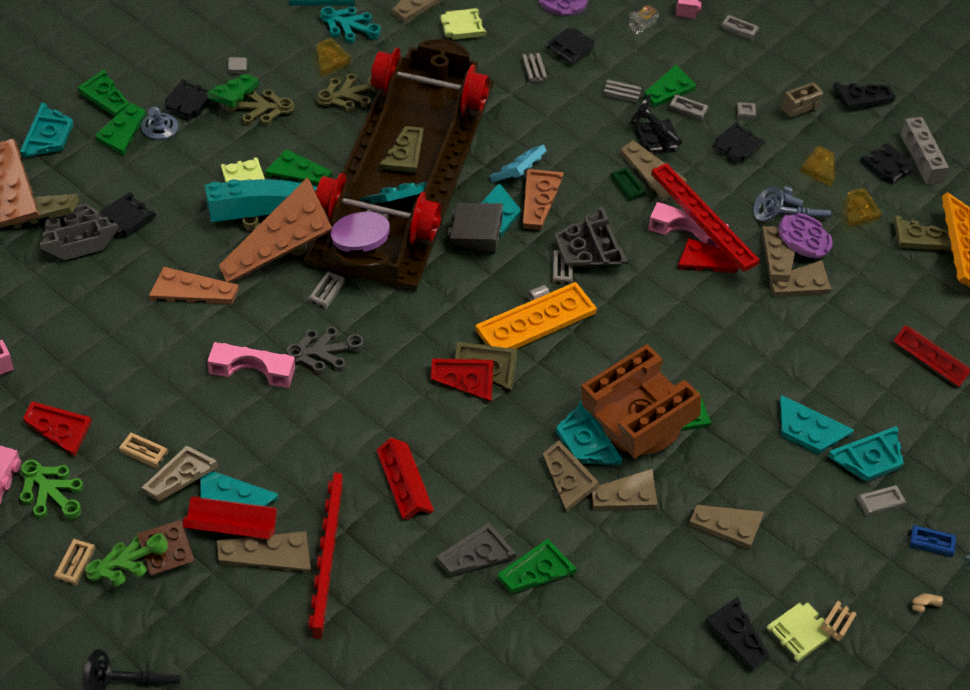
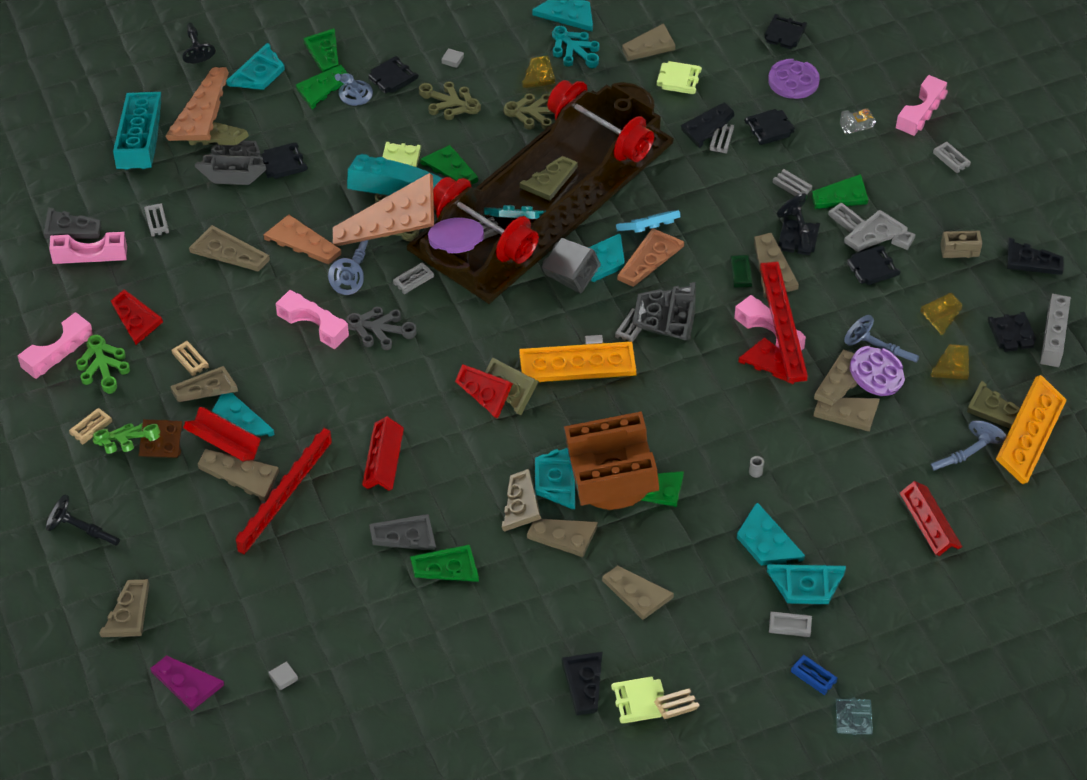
camera: 30 degrees right, 0 degrees up
green wing [207,74,259,108] -> none
sand blue arm [782,186,804,208] -> none
tan arm [912,593,943,612] -> none
none -> light grey tile [144,203,169,237]
none -> dark tan wing [189,225,270,272]
none -> sand blue dish [328,240,369,295]
none -> black wing [681,102,735,148]
none -> light grey hinge [749,456,764,478]
none -> light grey wing [844,210,908,252]
none -> sand blue dish [931,421,1007,471]

